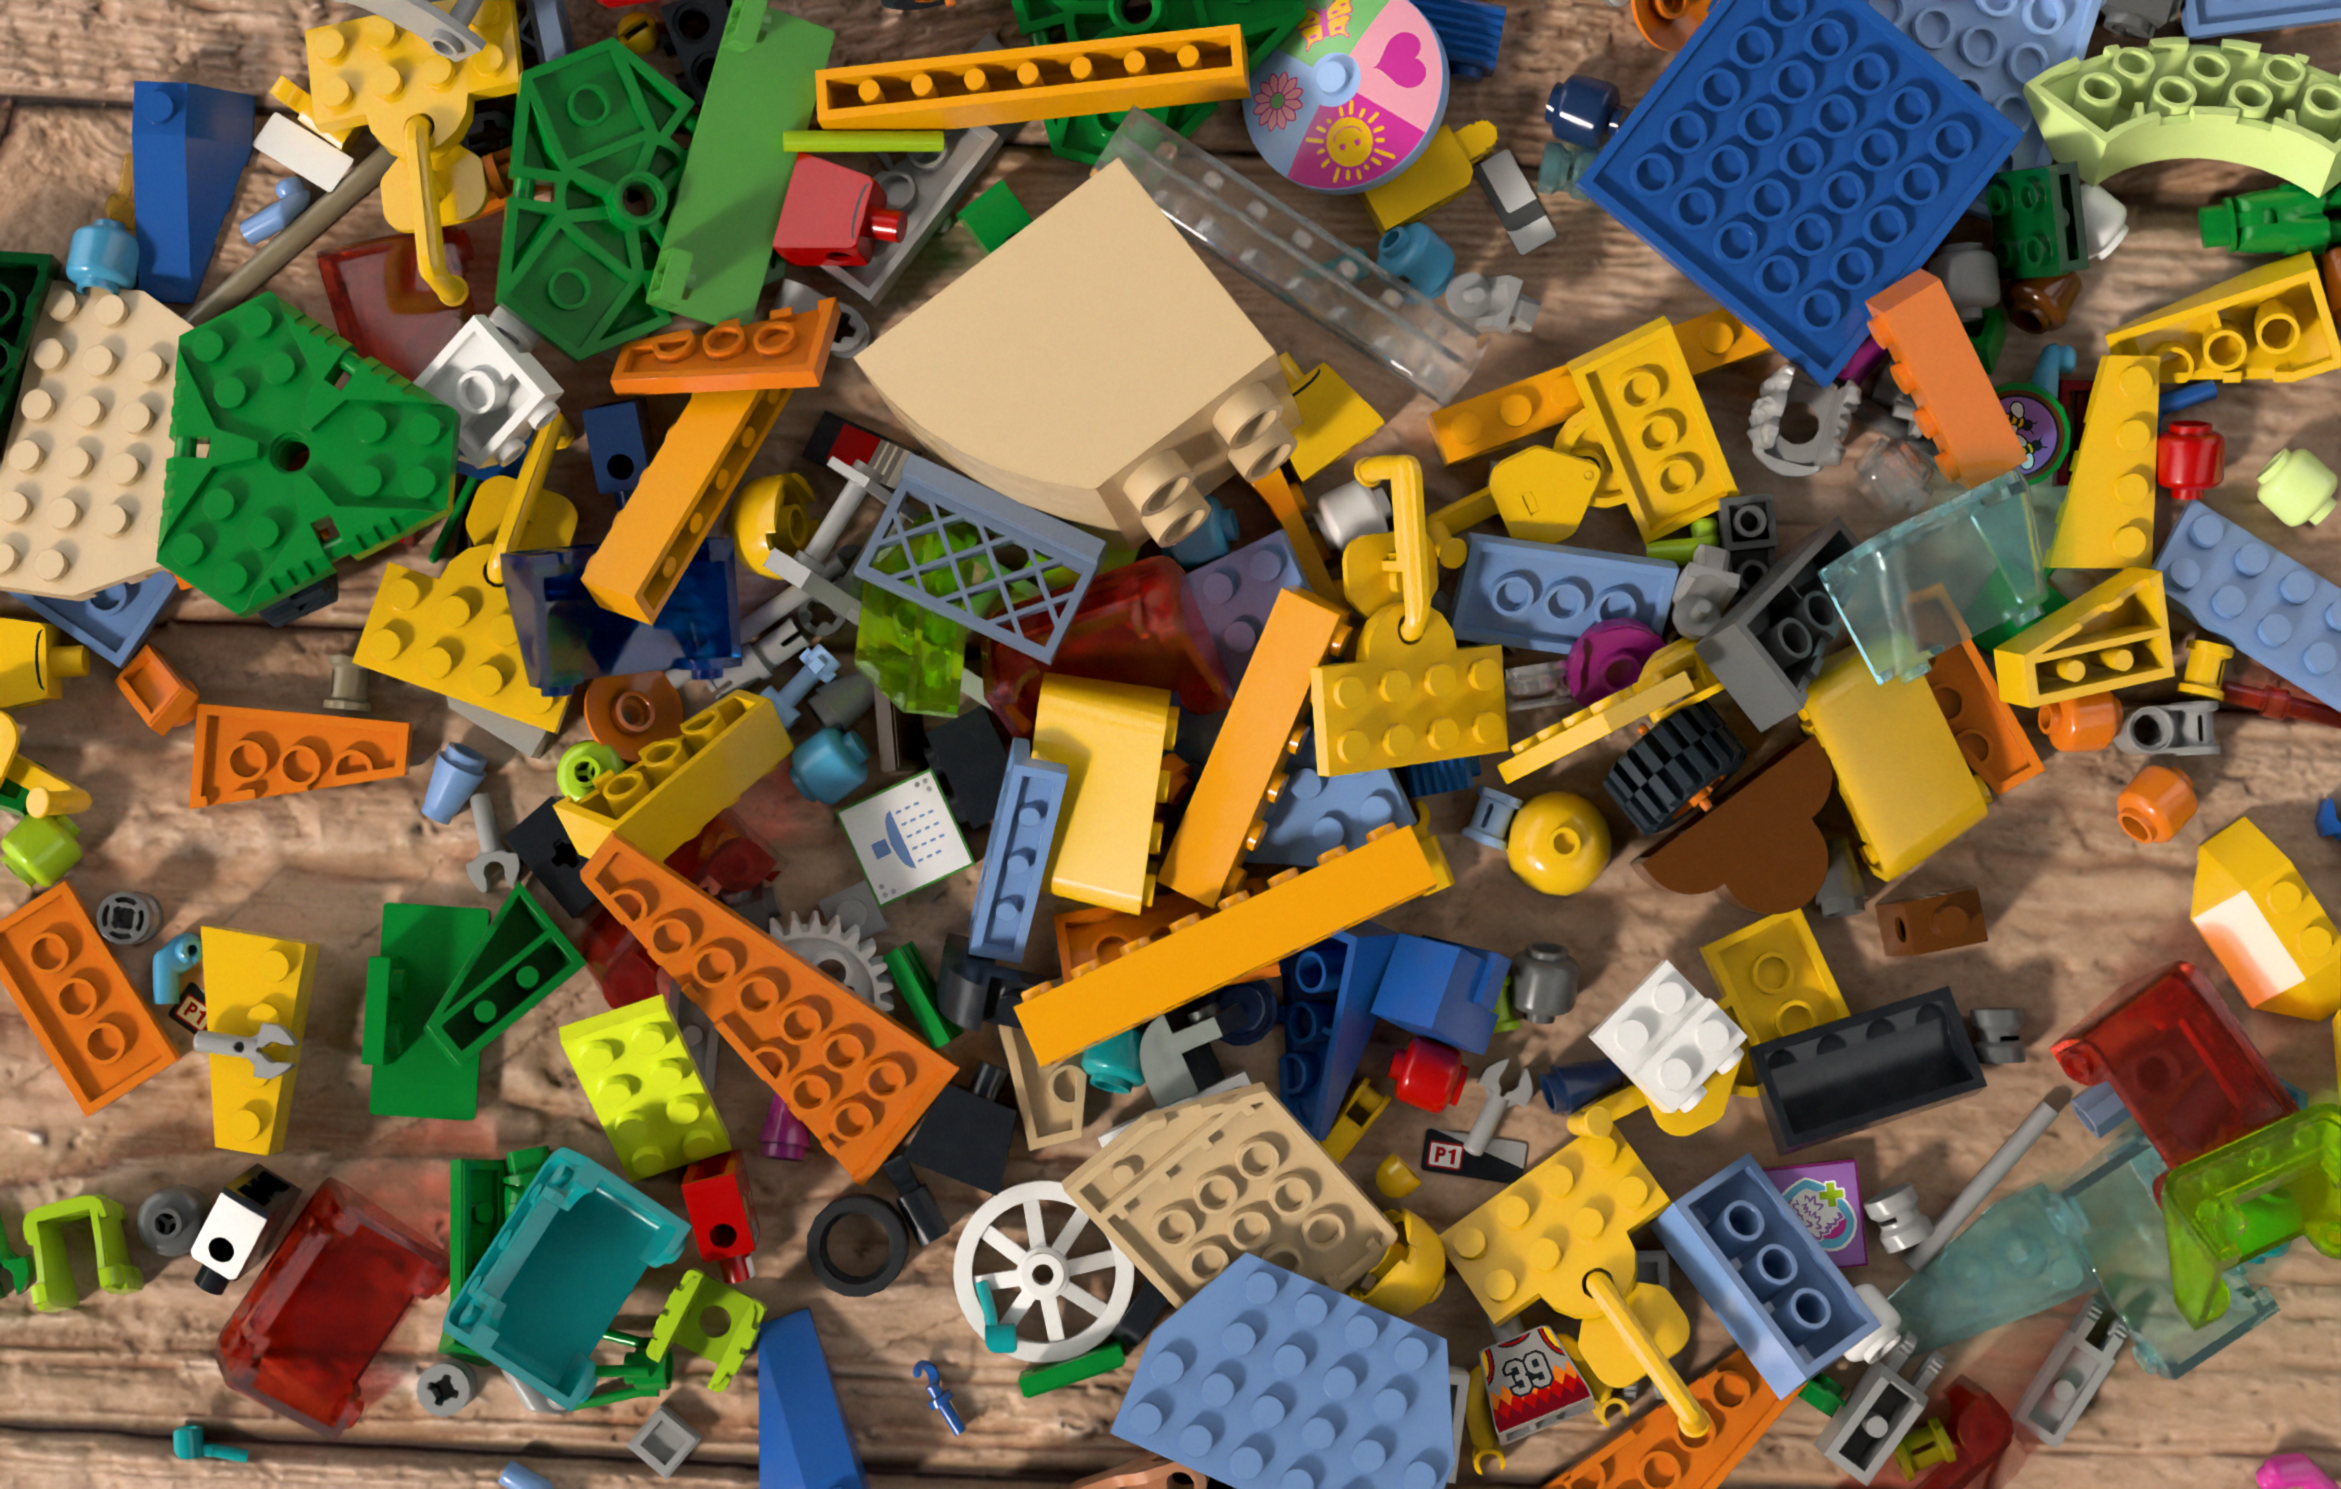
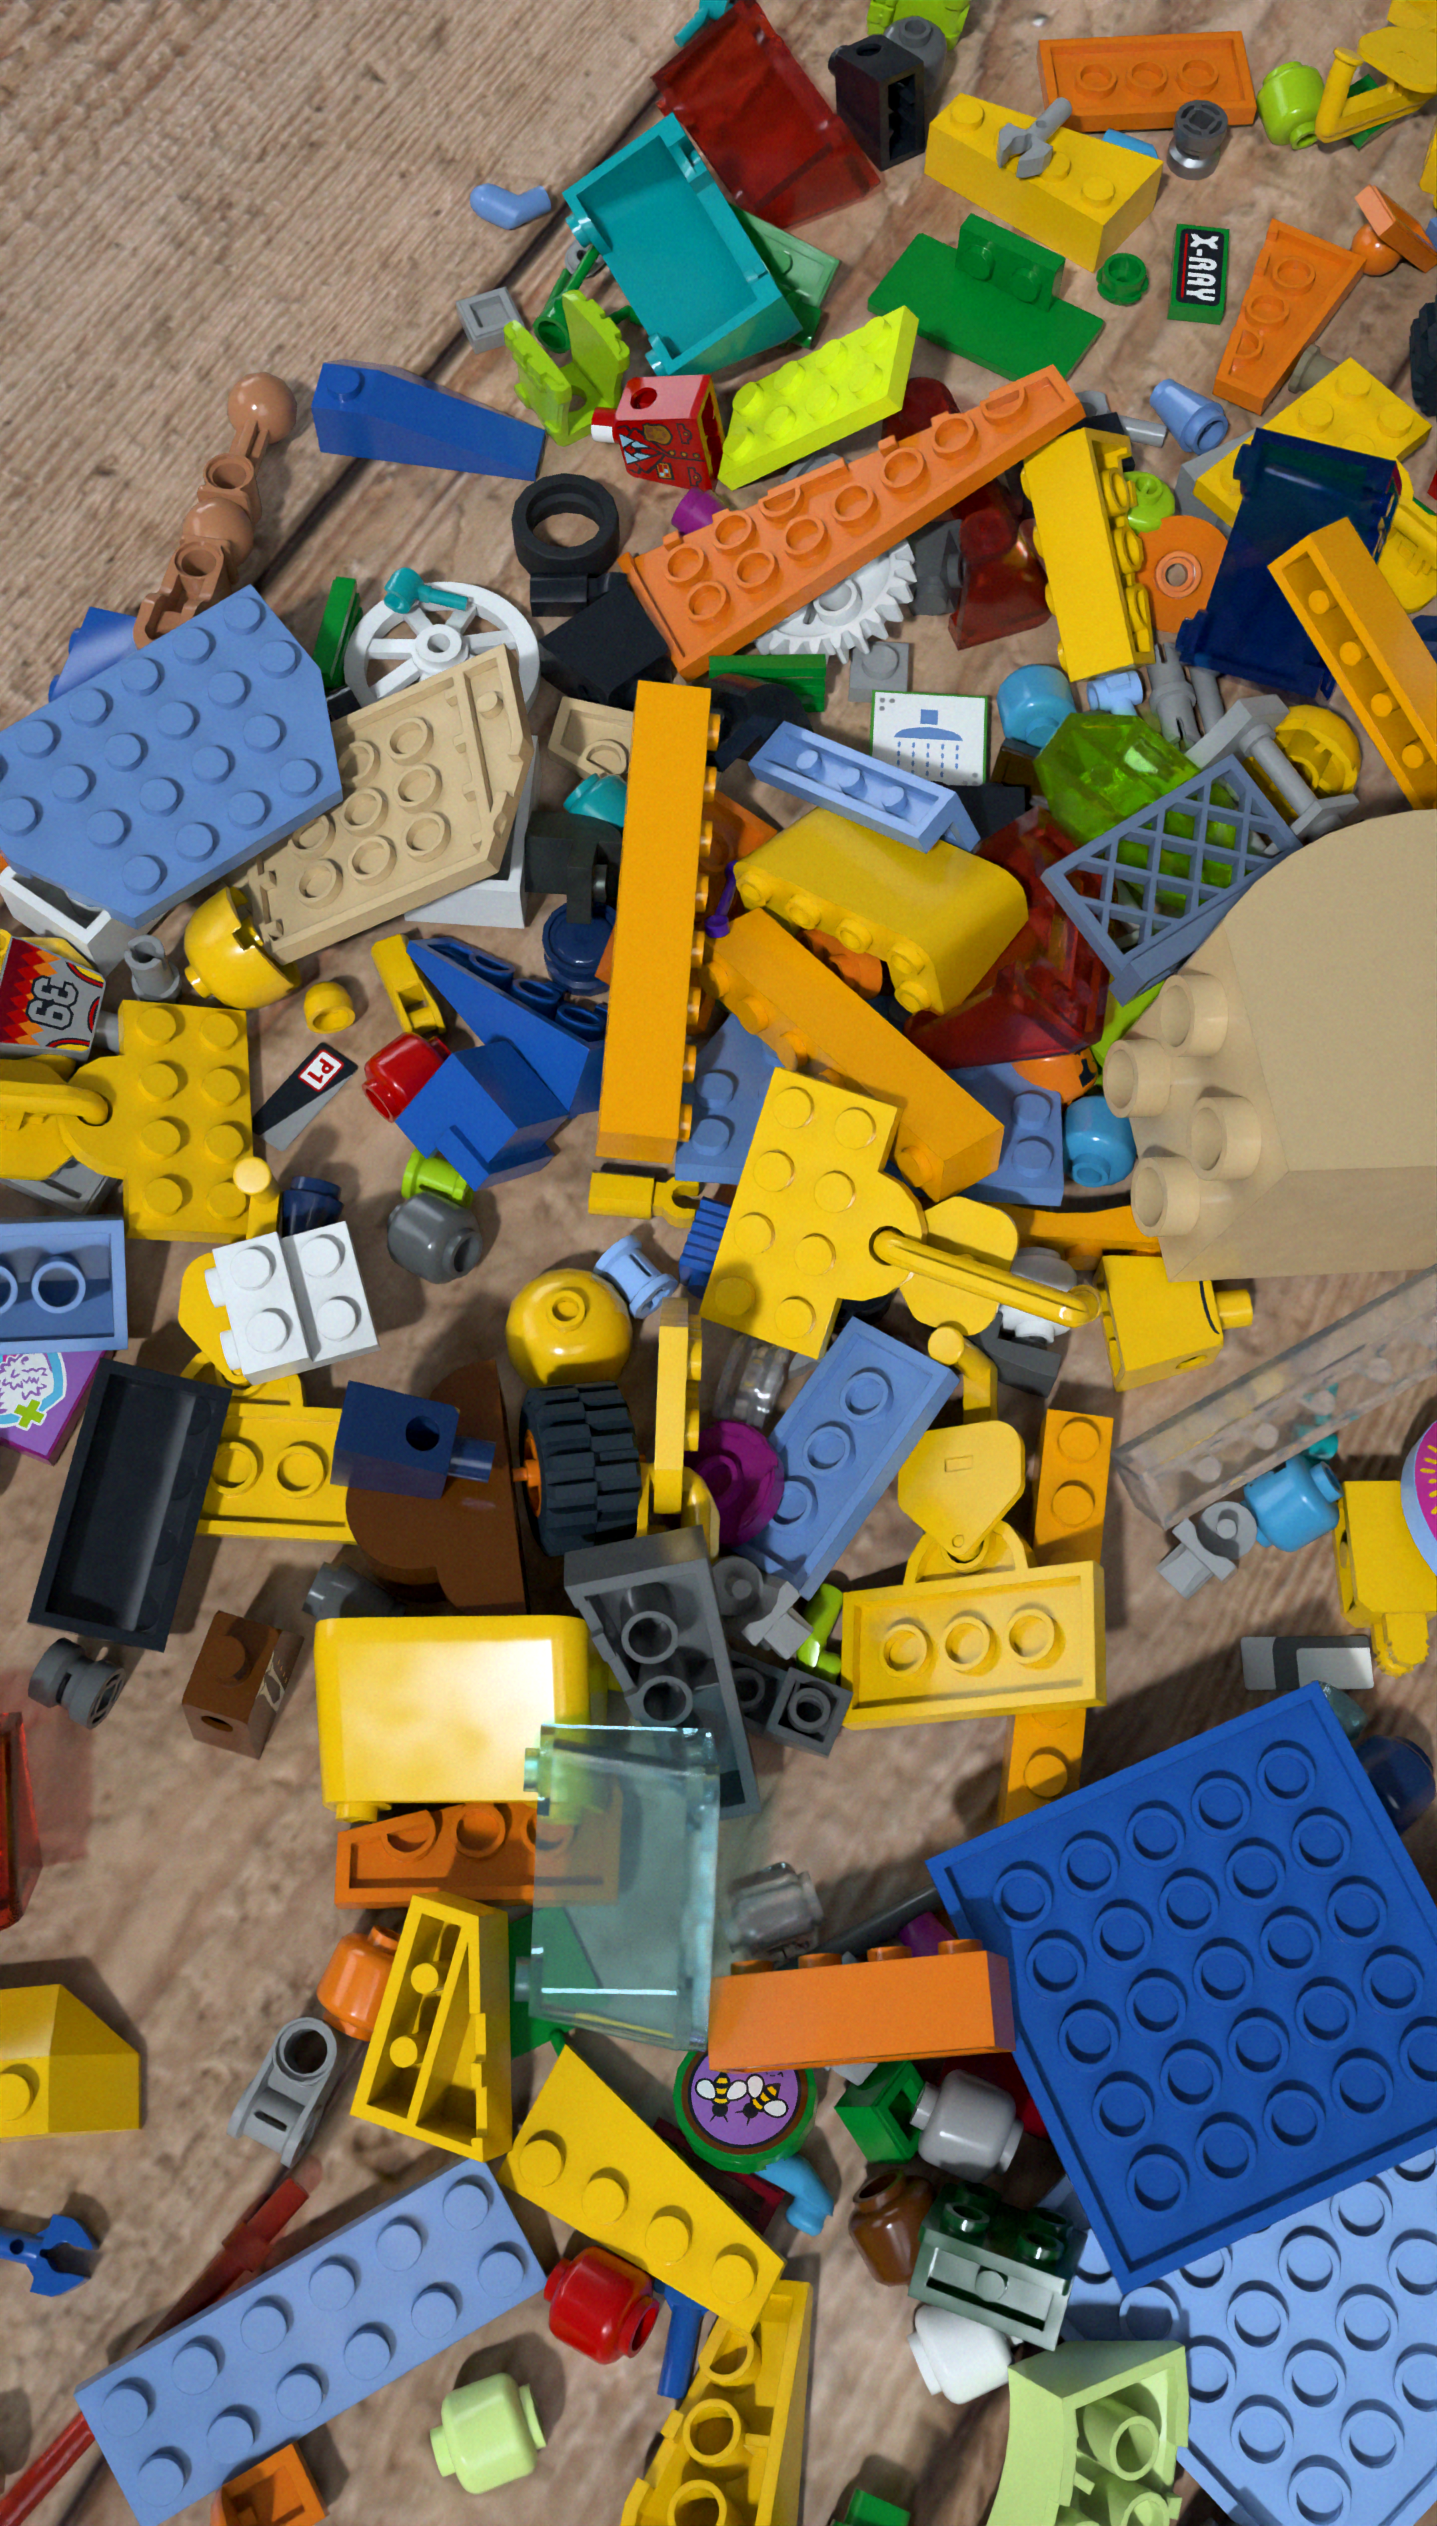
camera: 115 degrees right, 20 degrees down
green wedge [423,880,587,1070] -> none
blue hand [913,1360,966,1436] -> none
light grey bar [1463,1059,1533,1156] -> none
light grey piece [1747,365,1862,477] -> none
orange head [2117,765,2198,844] -> none
yellow bush [2175,639,2235,702] -> none
none -> light grey pin [124,934,183,1005]
none -> dark blue torso [330,1380,496,1499]
none -> dark purple hinge [704,860,739,938]
none -> green plate [1096,253,1149,306]
none -> tile [1167,224,1230,325]

